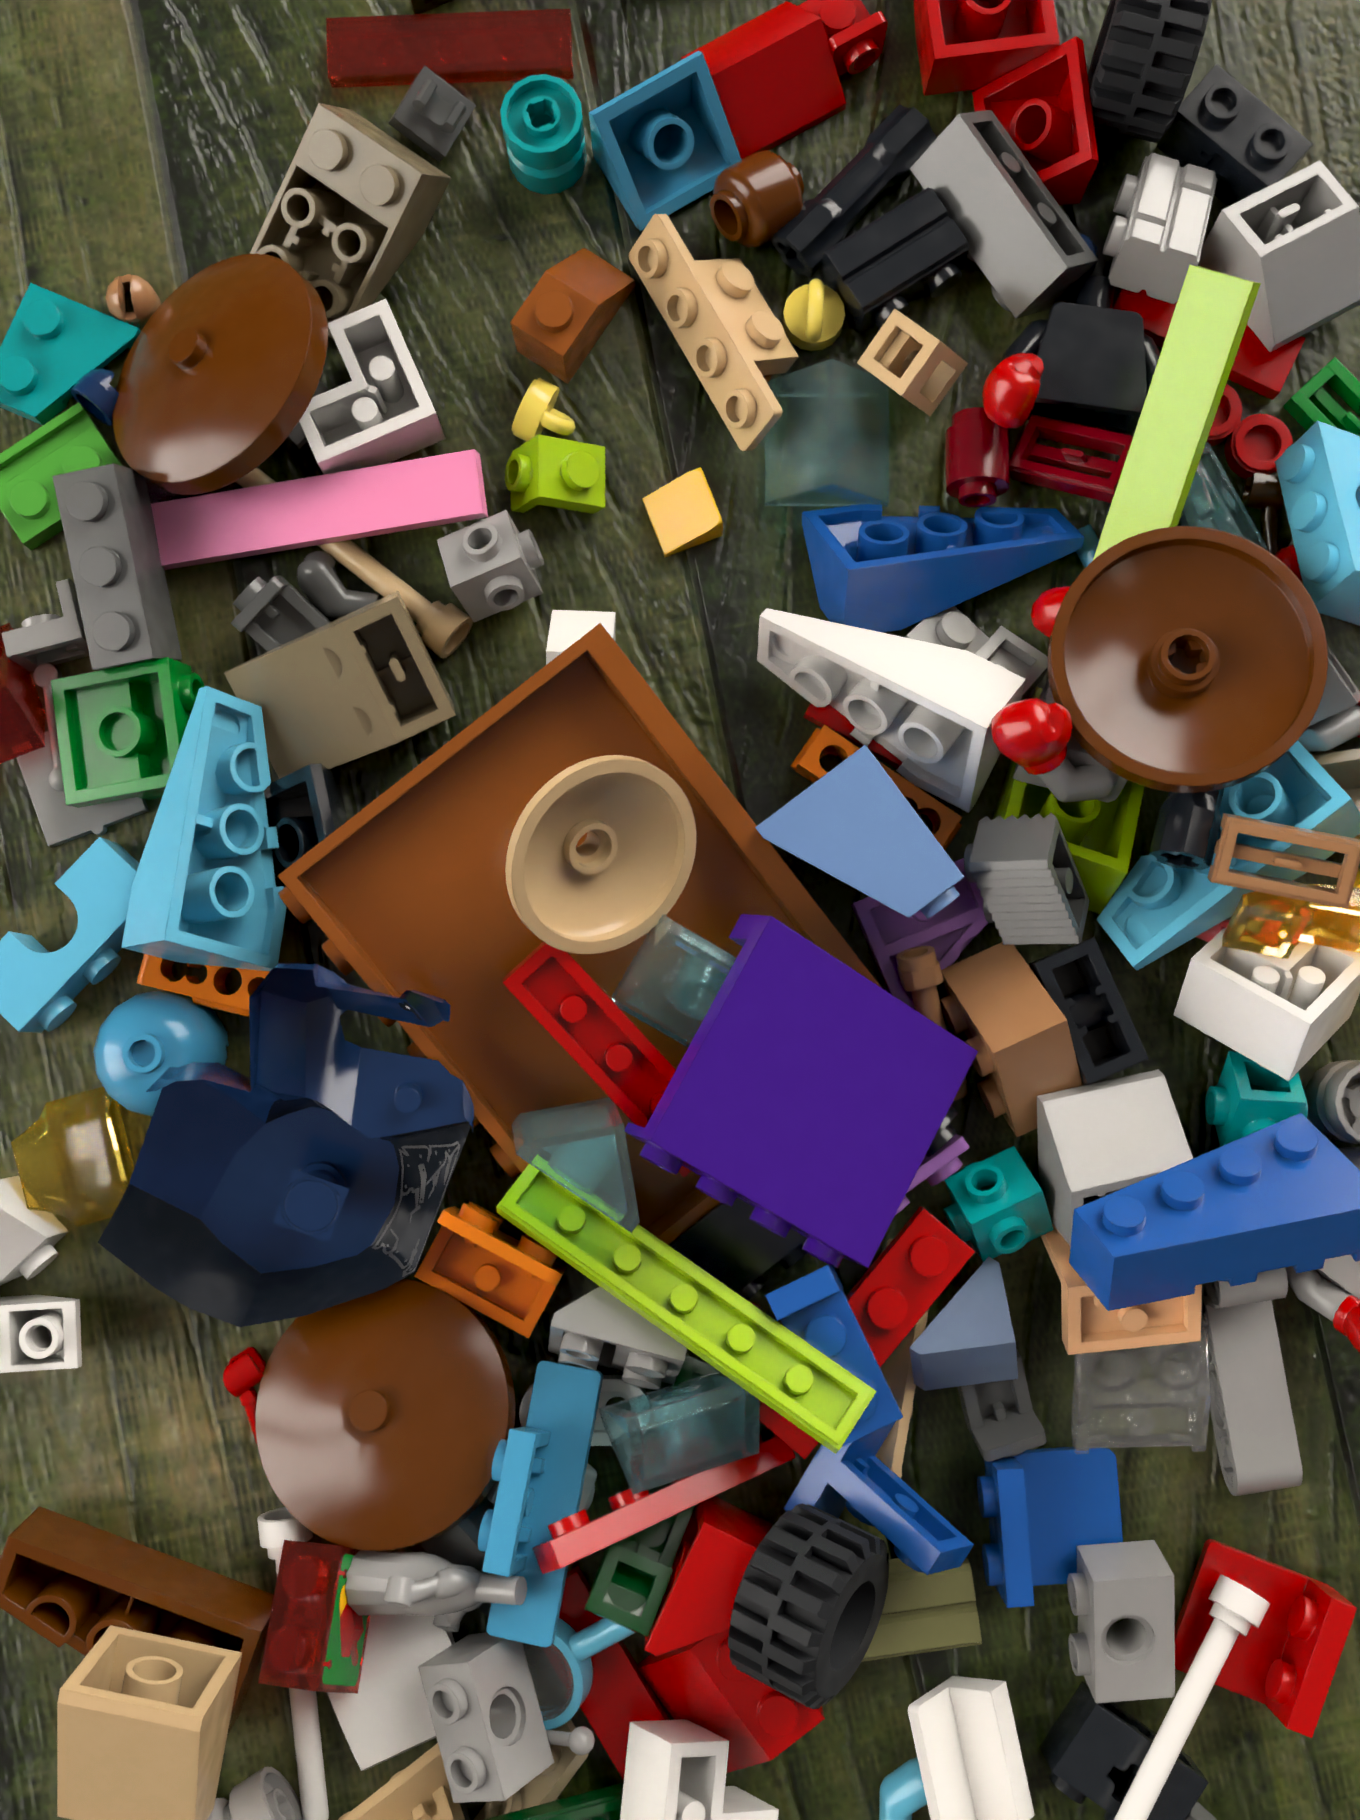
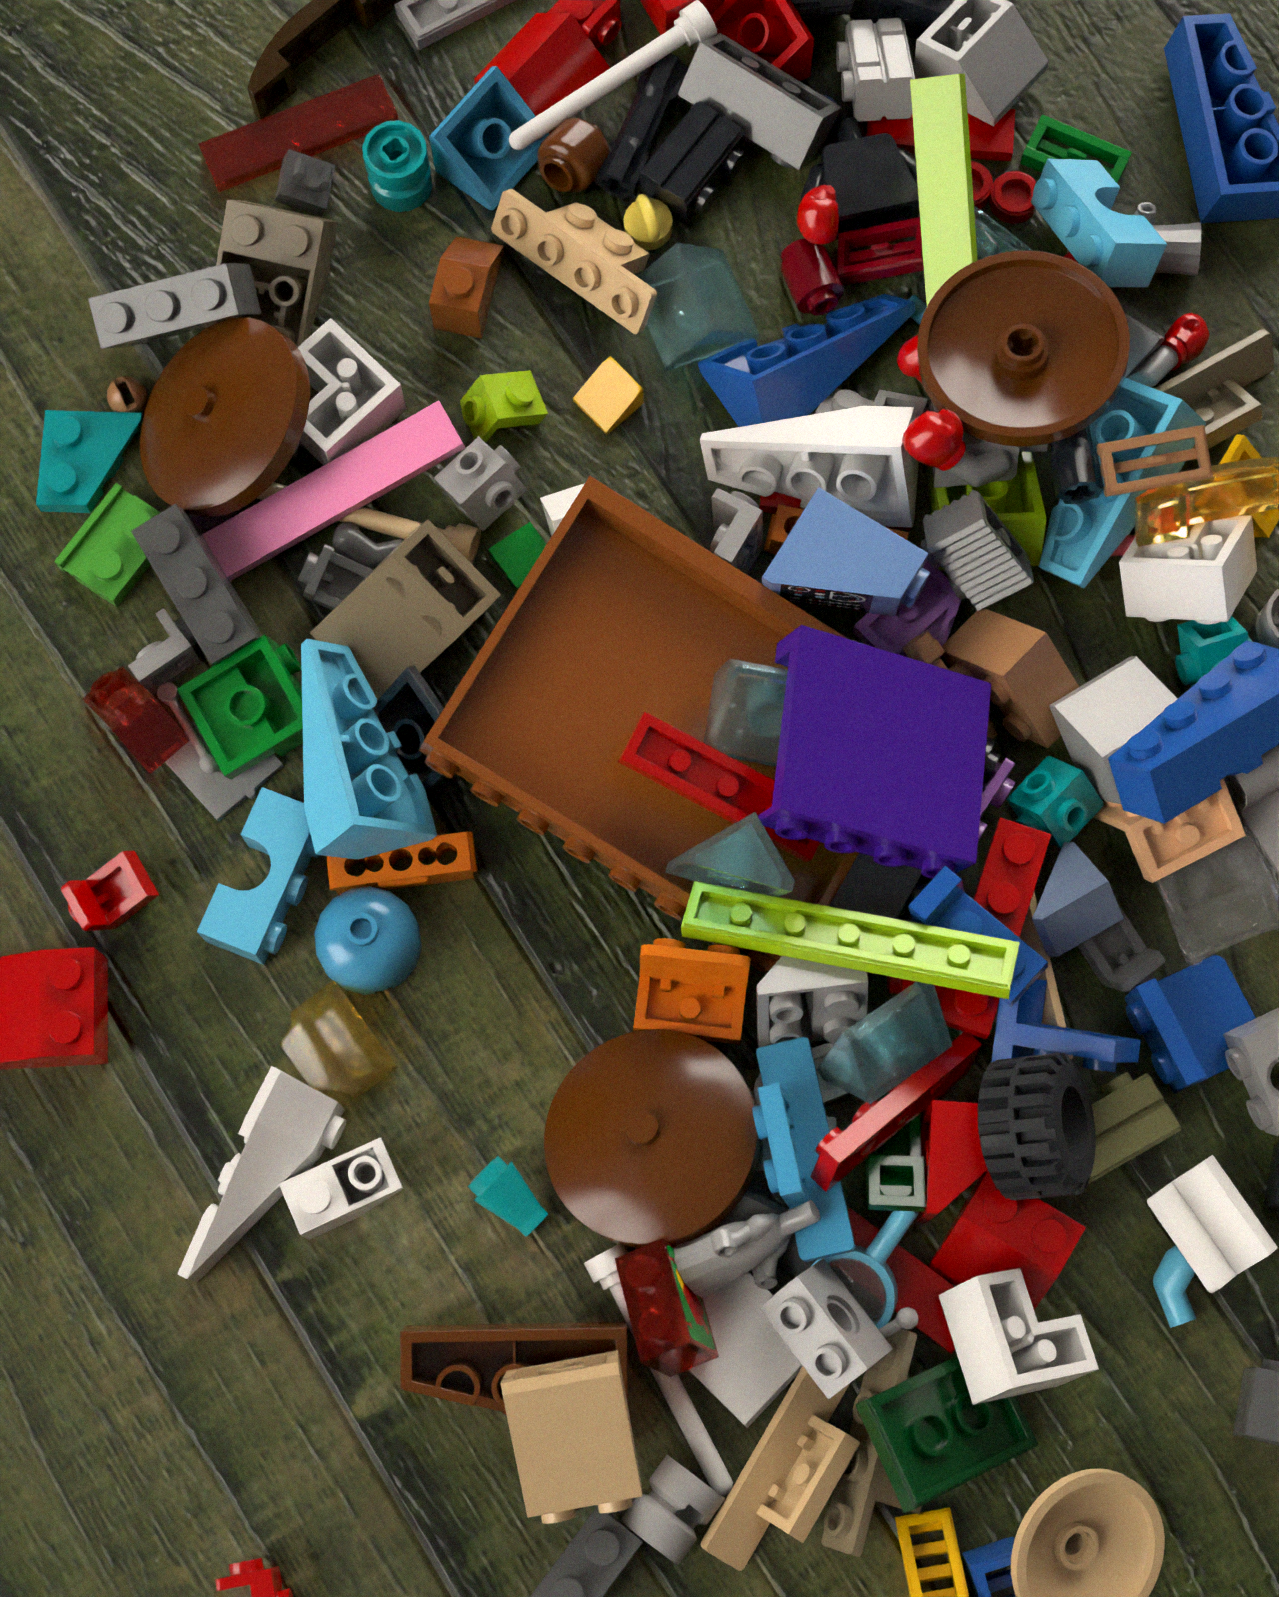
camera: 20 degrees left, 10 degrees down
dark blue hinge [71,368,119,426] -> none
dark blue piece [98,963,474,1327] -> none
red hand [223,1347,266,1443] -> none
tan dish [505,755,696,954] -> none
light yellow tile [511,378,575,442] -> none
tan brick [857,308,968,416] -> none
black brick [1028,937,1149,1085] -> none
dark brown hand [1241,472,1284,555] -> none
none -> brick [88,263,261,349]
none -> teal cone [467,1156,548,1237]
none -> green tile [488,522,547,593]
none -> white piece [509,0,717,150]
none -> light grey bracket [710,488,763,575]

